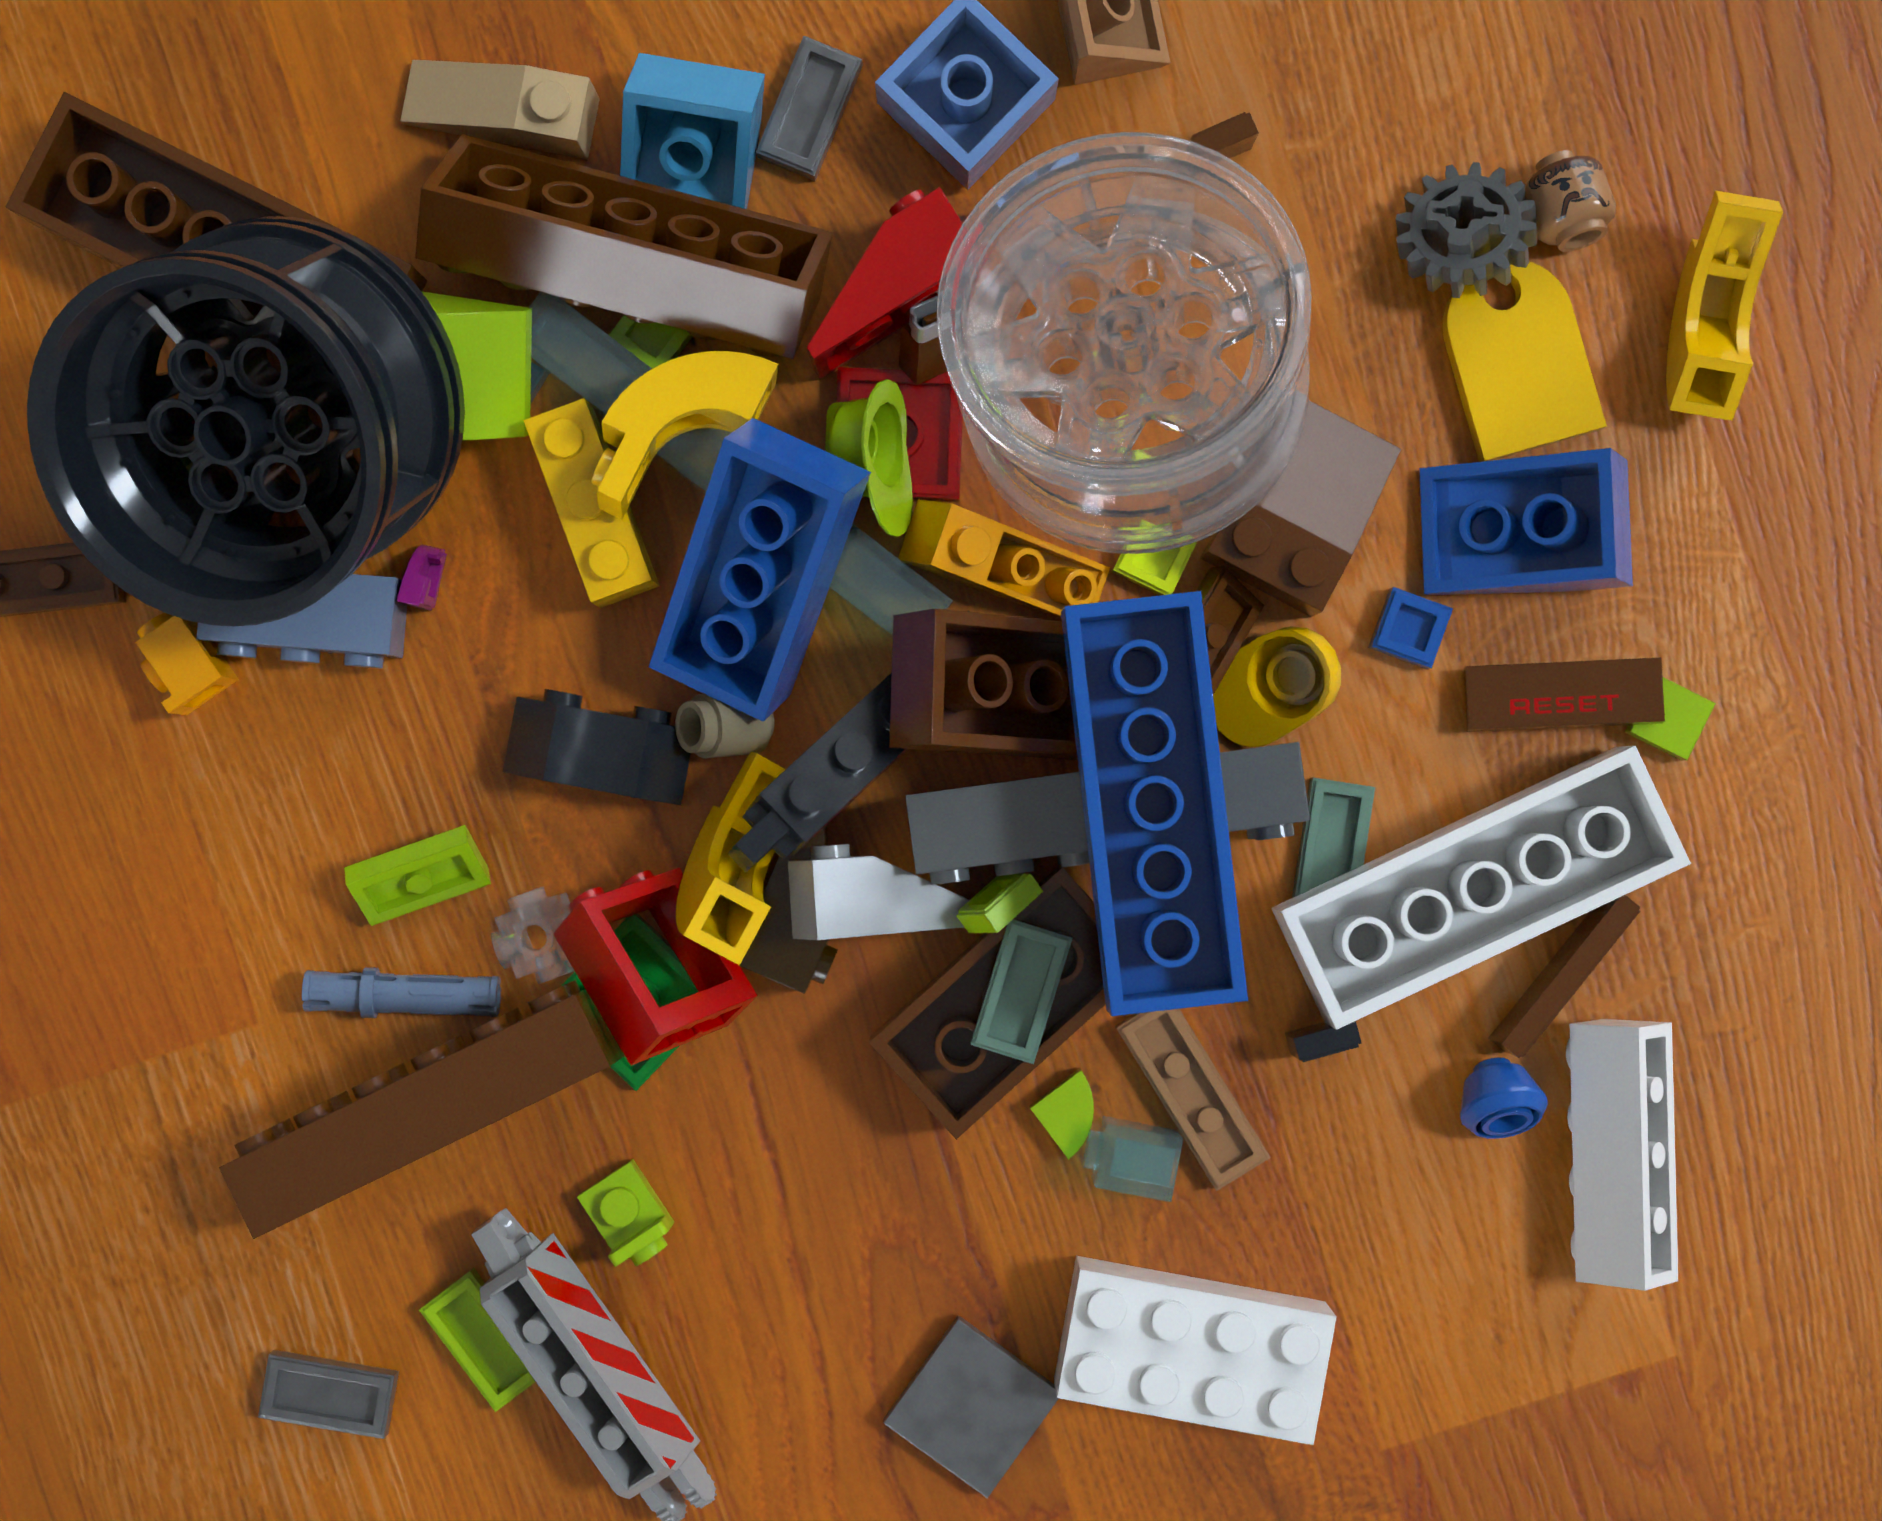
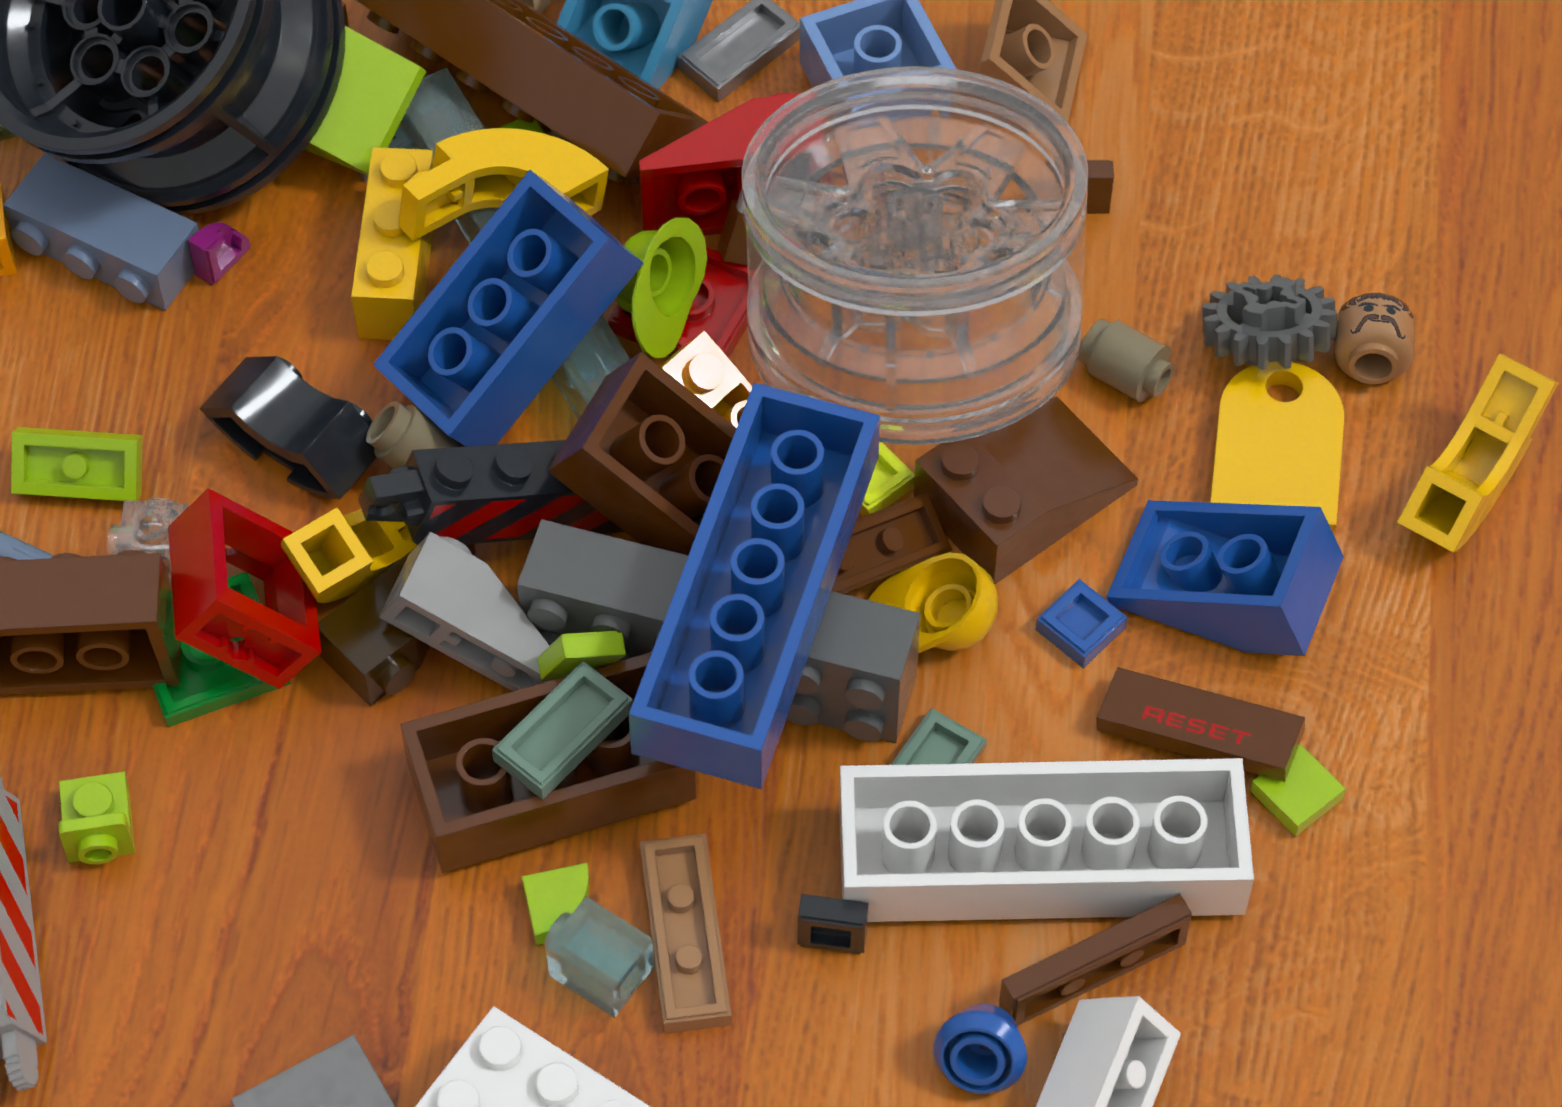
camera: 20 degrees right, 30 degrees down
none -> dark tan brick [1078,319,1174,402]

